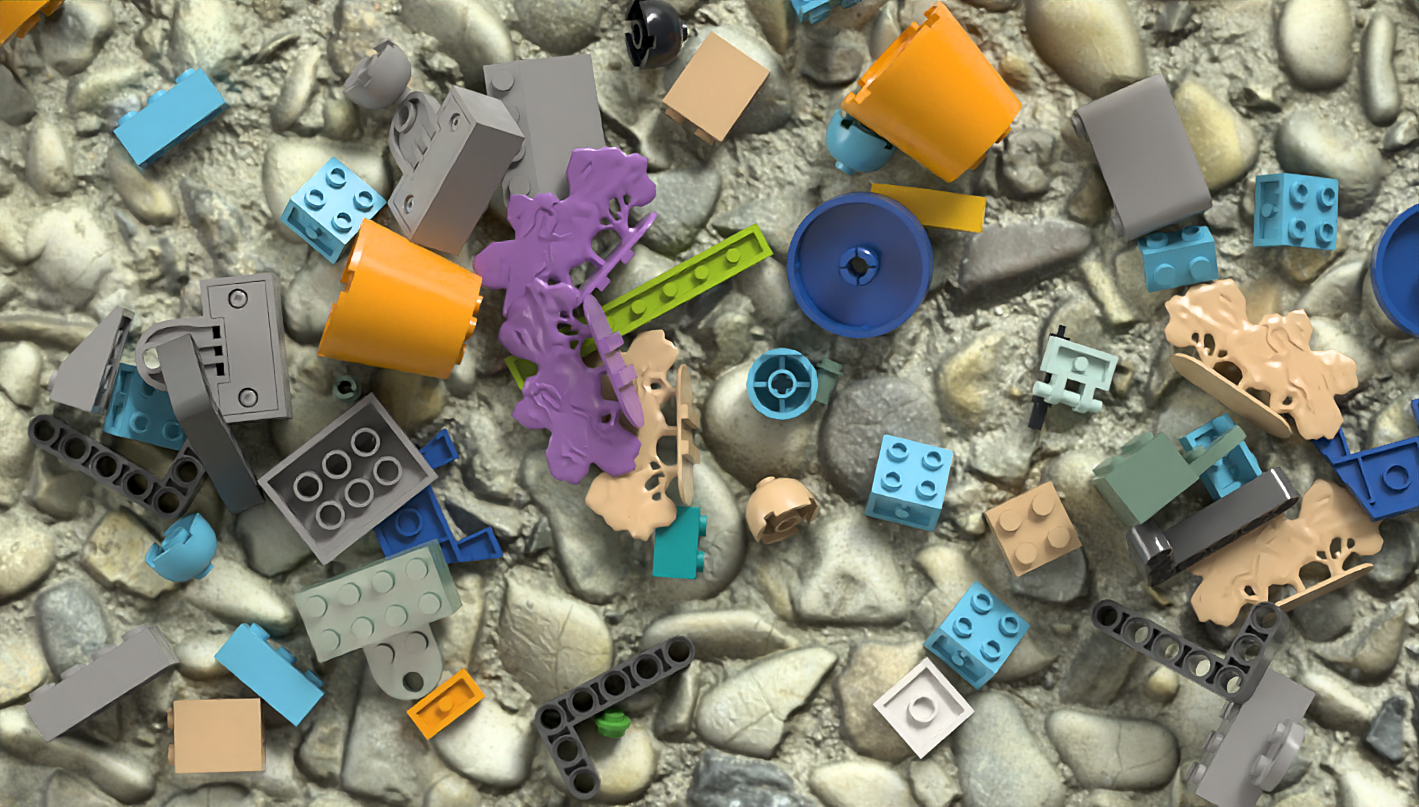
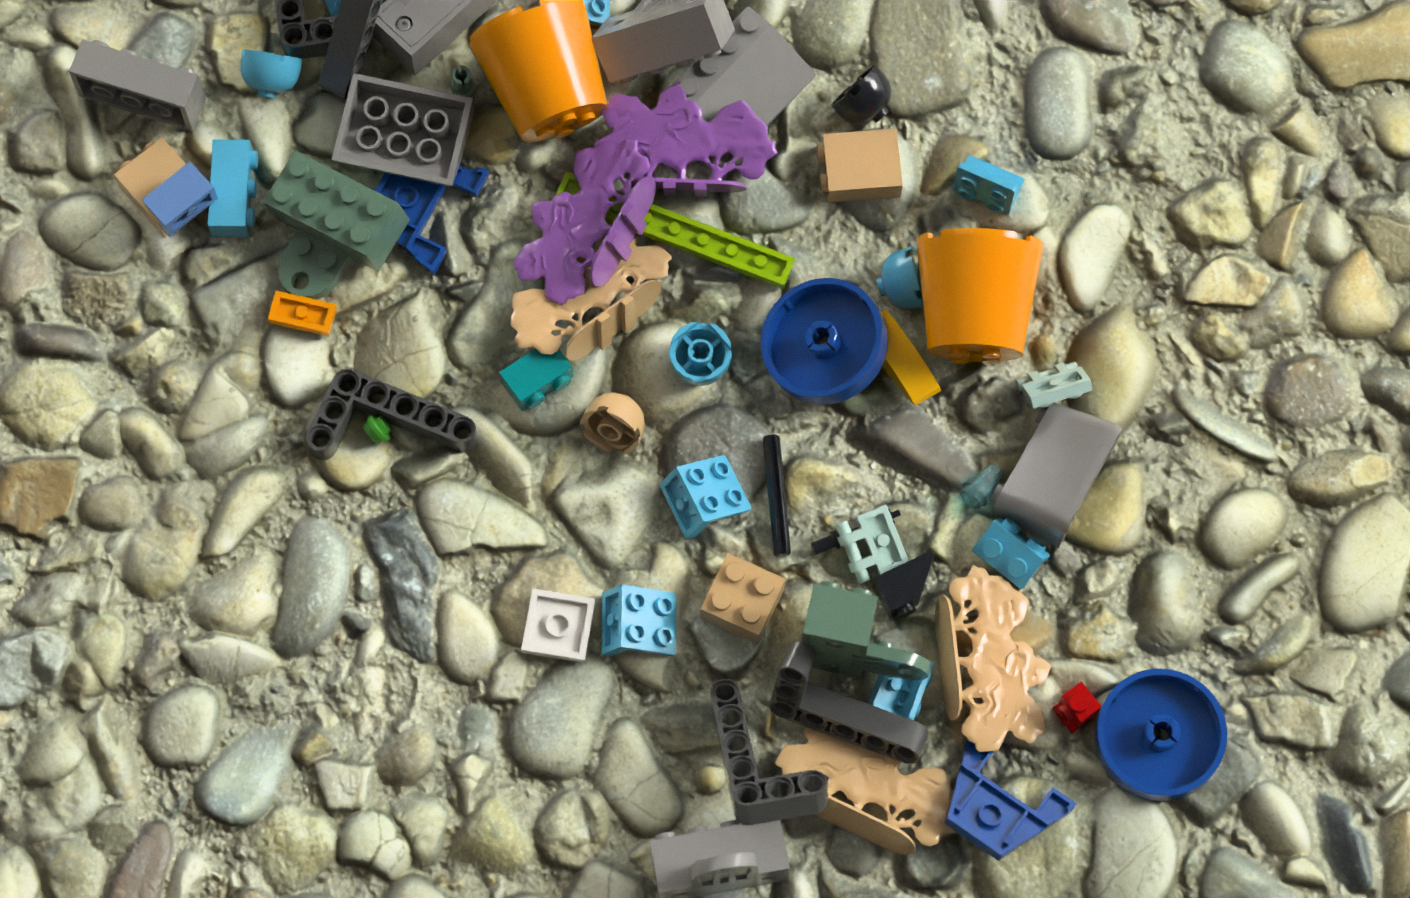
camera: 50 degrees right, 15 degrees down
sand green pin [815,357,843,405] -> none
medium azure bracket [1253,173,1339,251] -> none
none -> medium blue panel [143,162,218,237]
none -> black axle [763,434,791,557]
none -> black slope [872,551,934,619]
none -> clear light blue cone [960,463,1004,509]
none -> light aqua plate [1016,362,1093,409]
none -> red brick [1052,681,1101,734]

